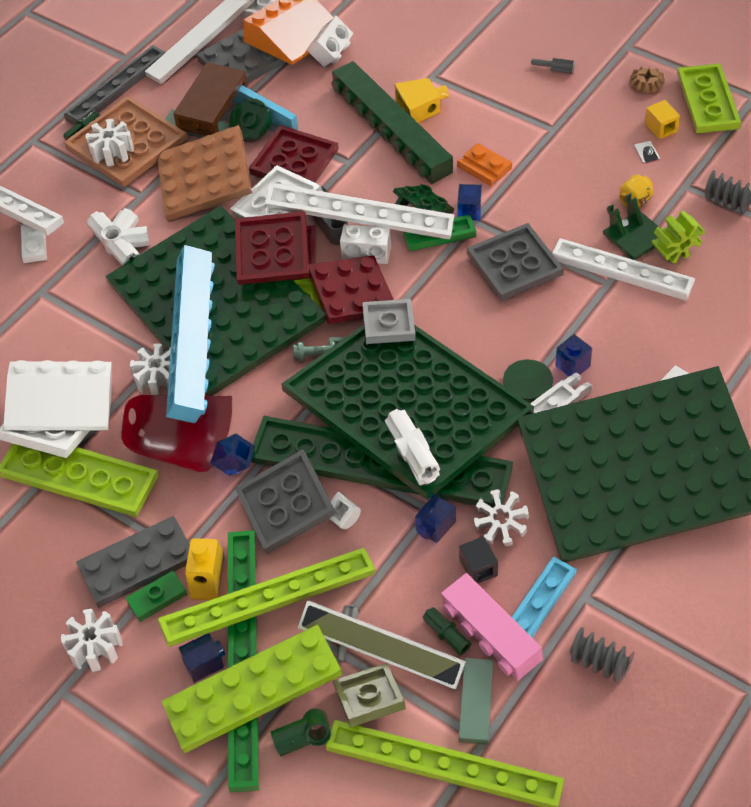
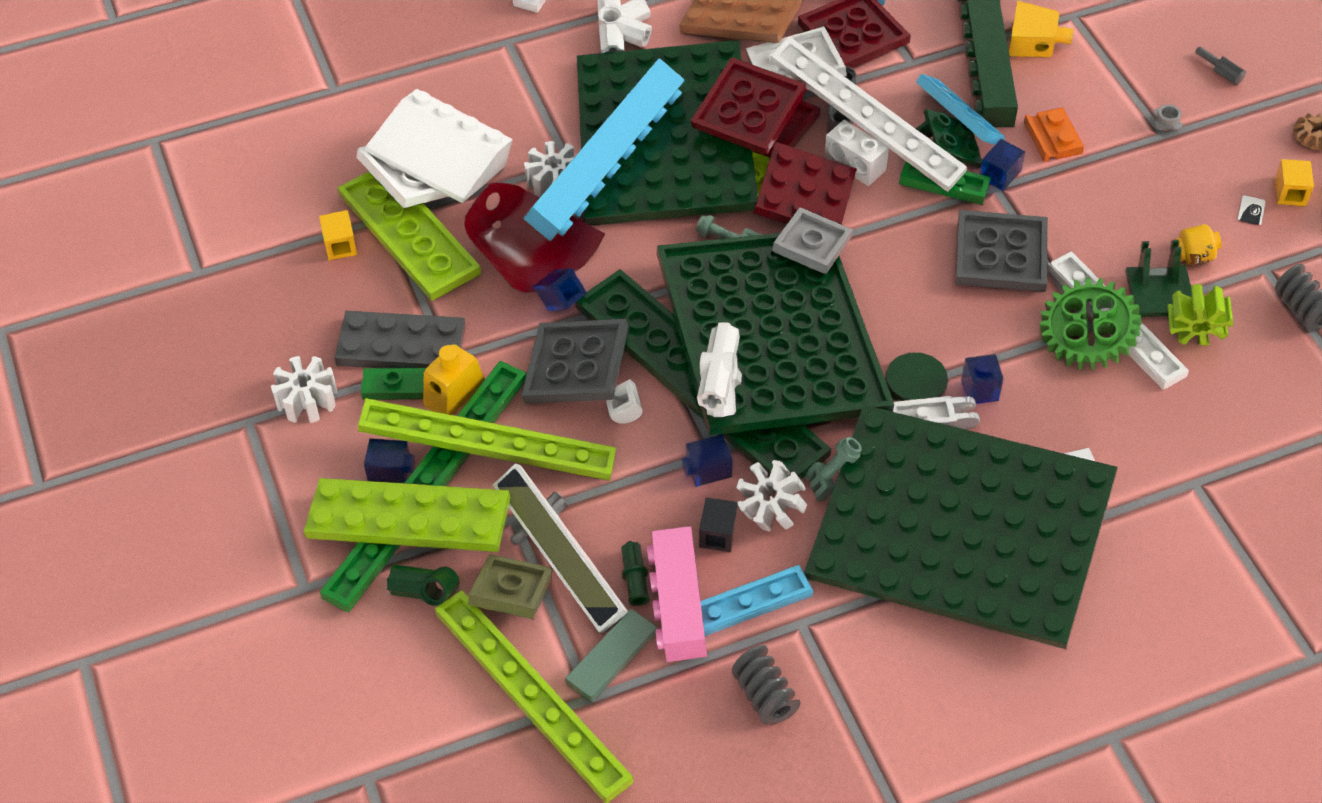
camera: 30 degrees right, 0 degrees up
none -> yellow brick [319,210,357,261]
none -> sand green hinge [806,437,862,502]
none -> medium azure tile [916,74,1005,147]
none -> bright green gear [1040,278,1142,370]
none -> light grey plate [1153,104,1183,131]

